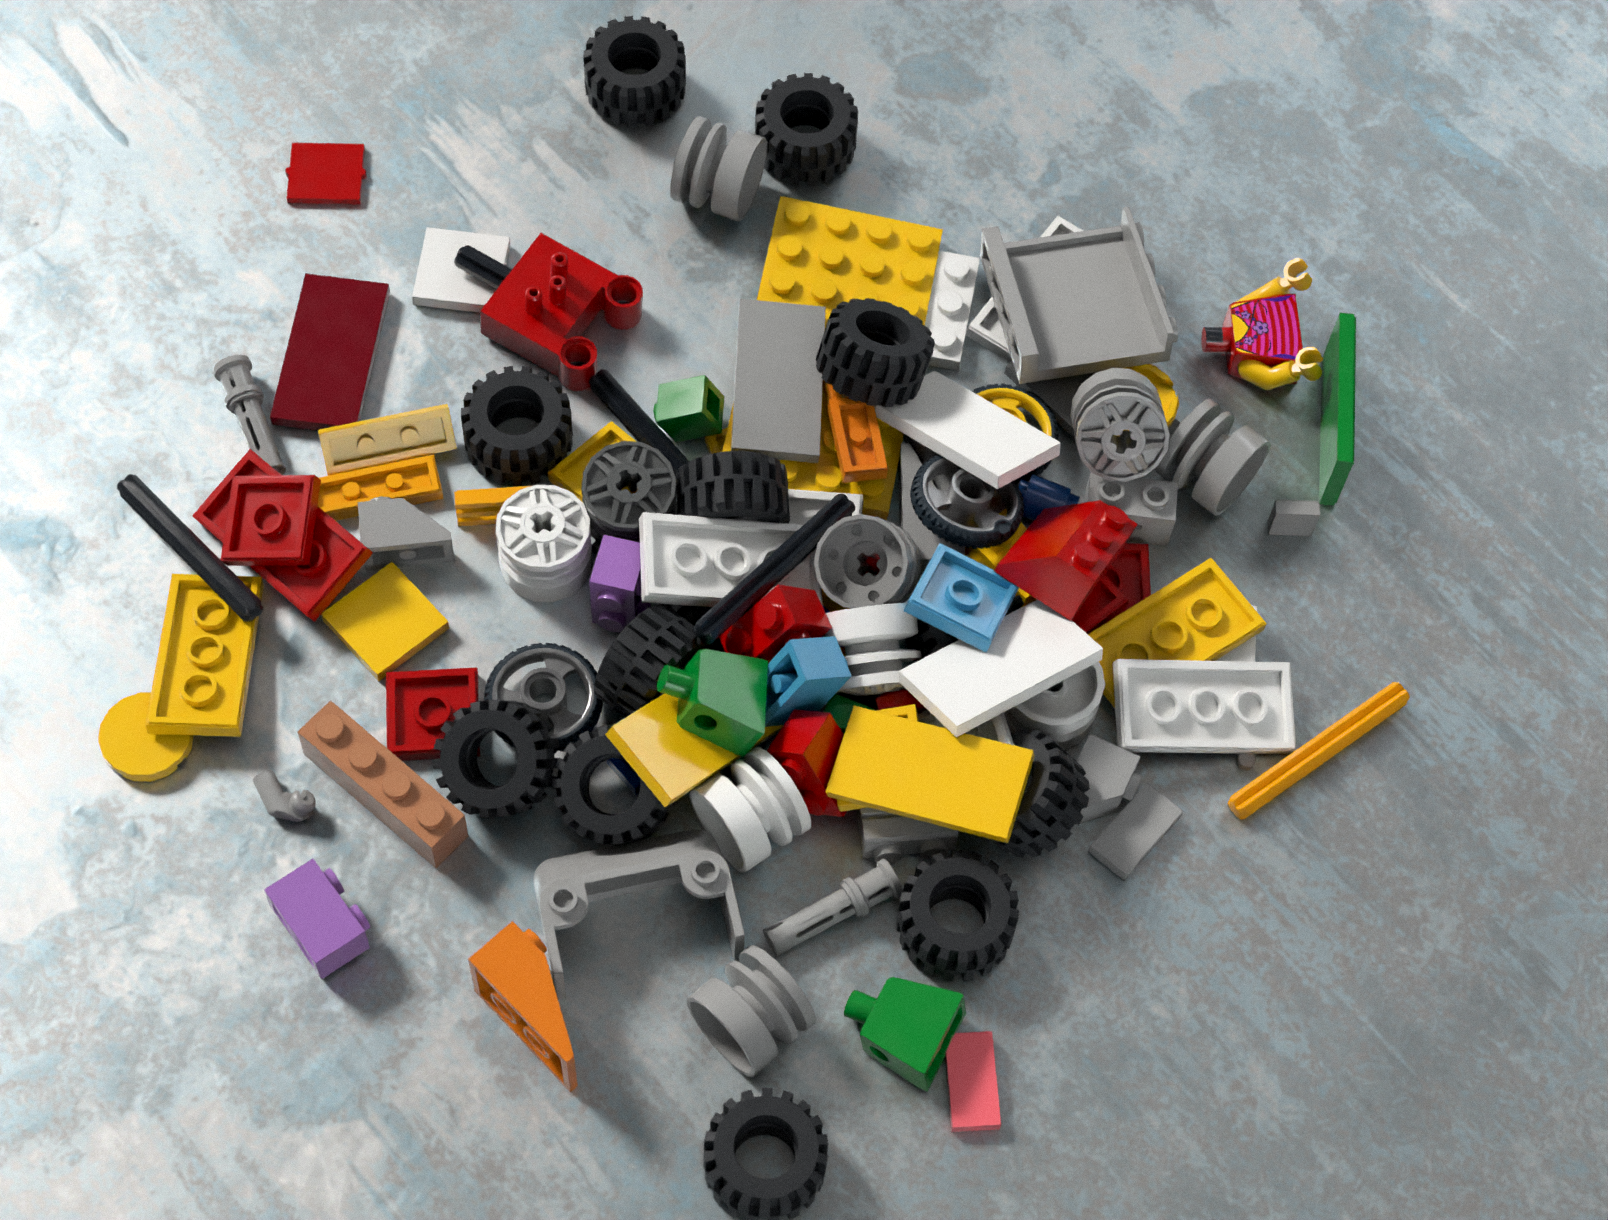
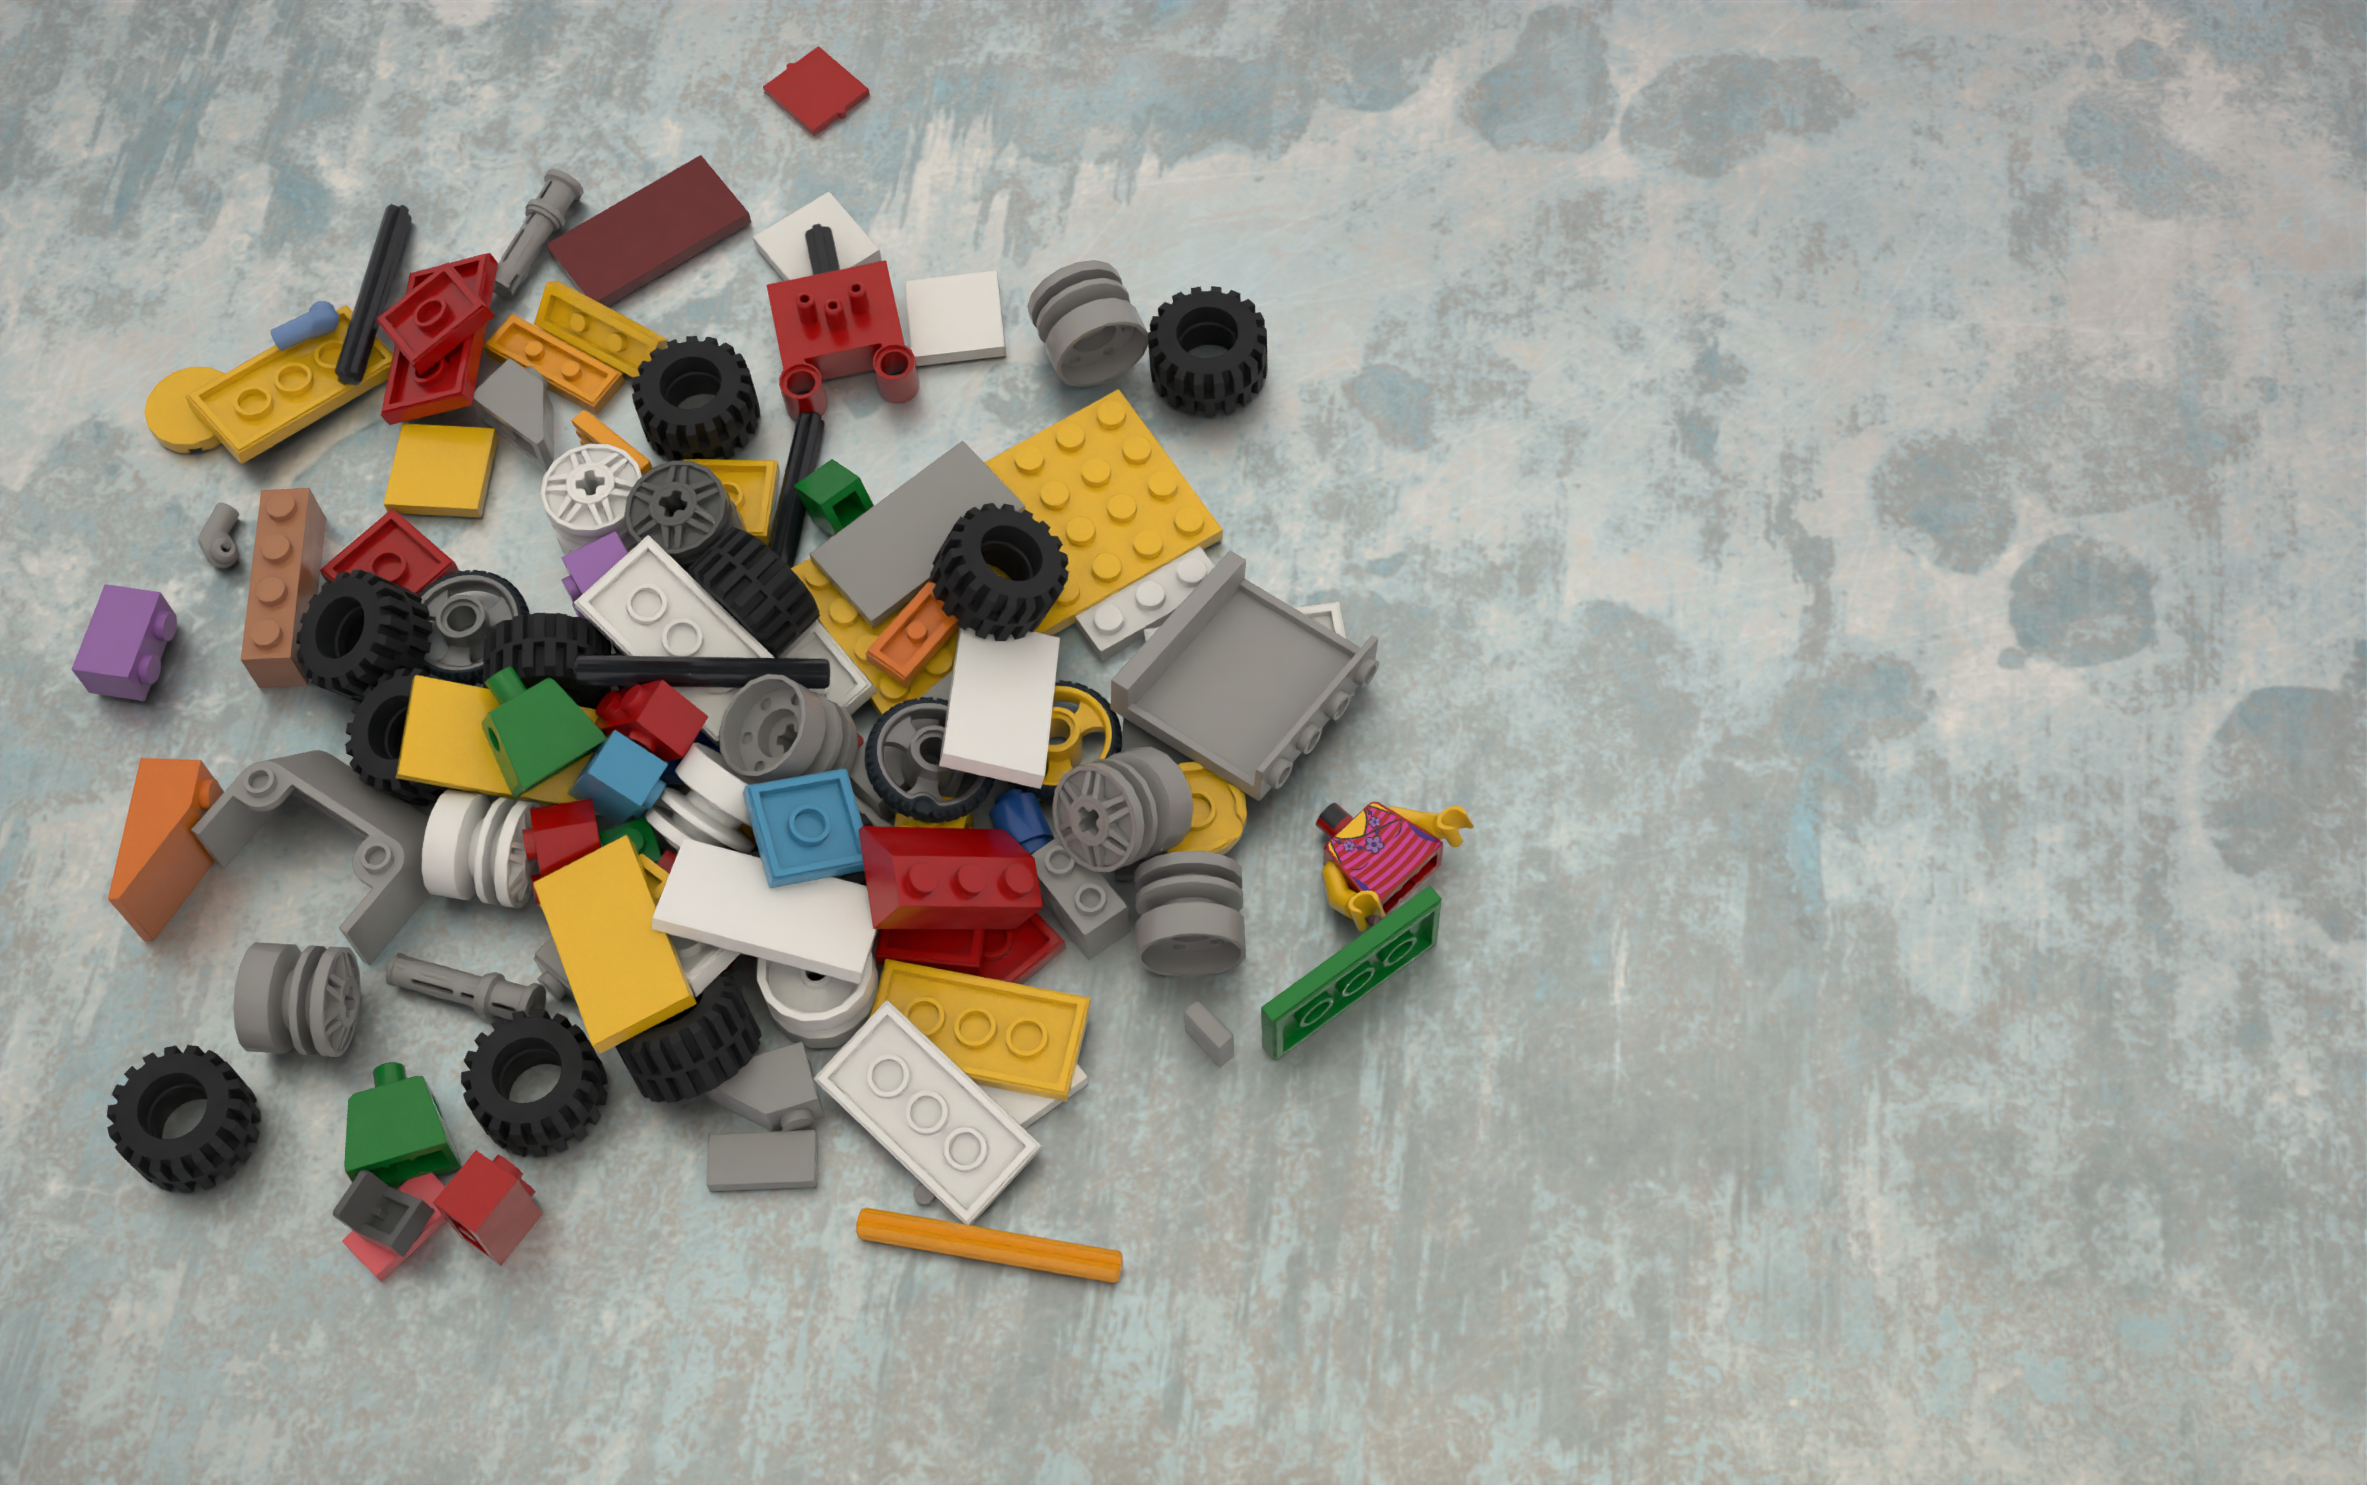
camera: 55 degrees right, 0 degrees up
black tyre [583,16,686,128] -> none
none -> medium blue arm [270,301,340,351]
none -> dark grey bracket [333,1170,435,1257]
none -> red brick [433,1150,542,1266]
none -> white tile [905,270,1006,366]

